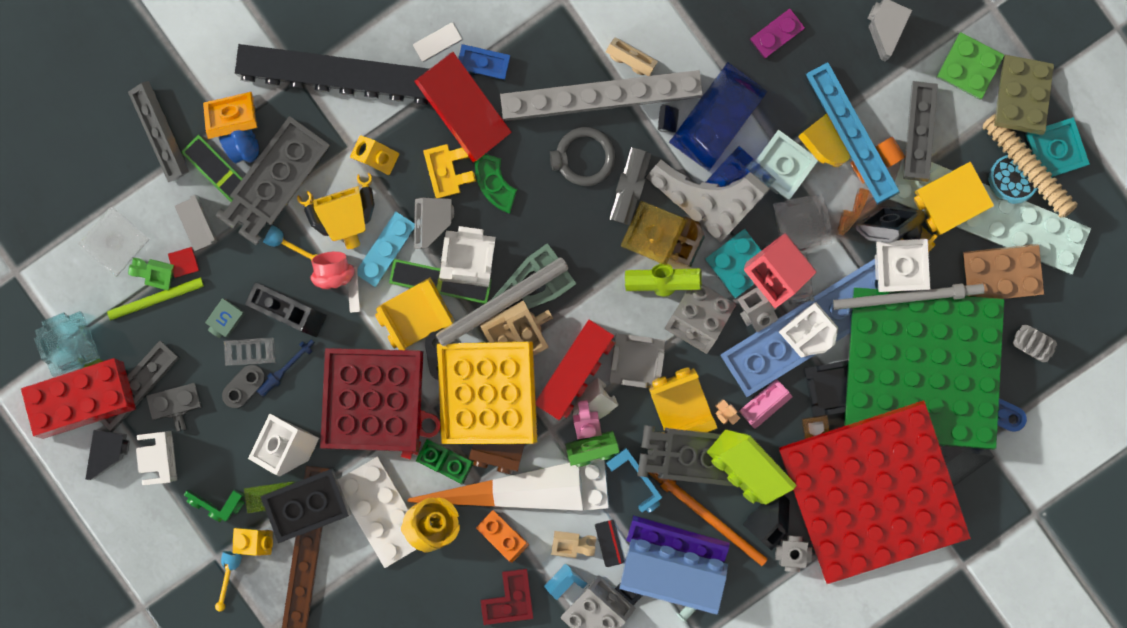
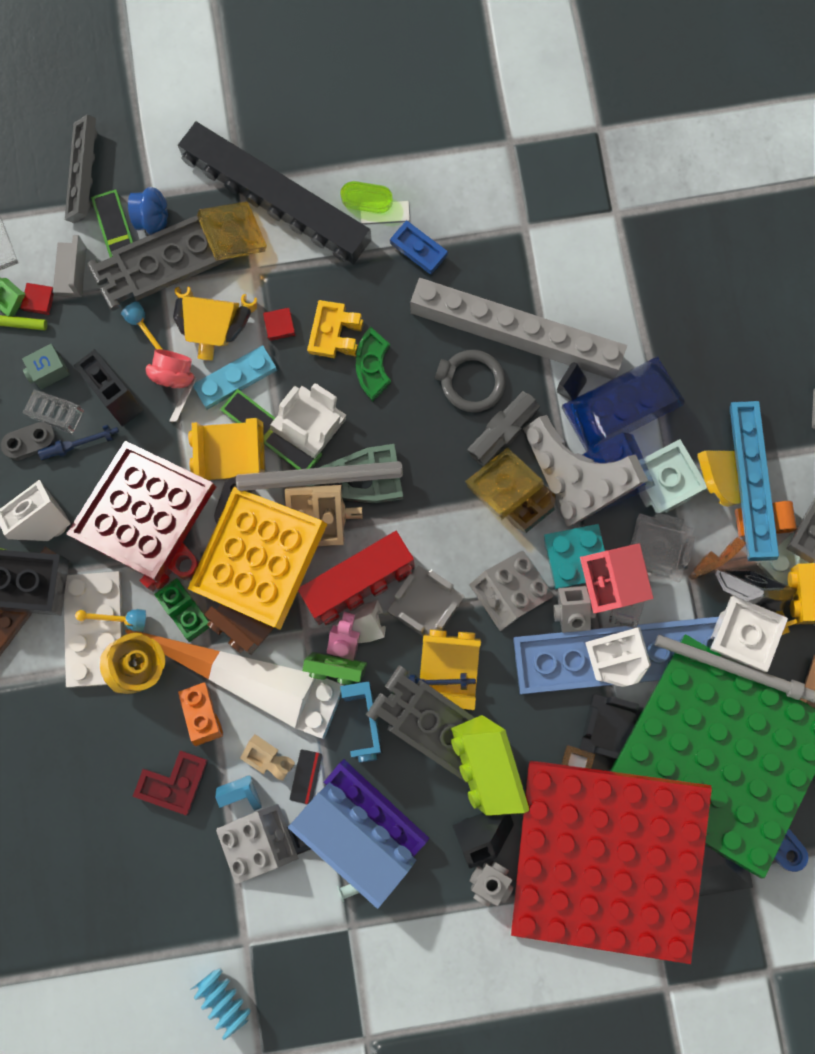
camera: 30 degrees right, 10 degrees down
light orange tile [203,92,257,139] -> none
yellow bracket [350,135,399,175] -> none
red tile [414,52,511,162] -> none
light grey slope [414,198,454,249] -> none
tan plate [606,37,658,76] -> none
lime piece [625,263,702,297] -> none
orange bar [648,472,768,566] -> none
light nougat plate [715,399,740,425] -> none
bright pink plate [739,379,793,429] -> none
magenta piece [750,9,805,59] -> none
none -> hinge [75,609,146,632]
none -> clear yellow plate [197,201,267,261]
none -> red tile [263,308,295,341]
none -> clear neon green tile [340,181,393,213]
none -> dark blue piece [408,673,476,690]

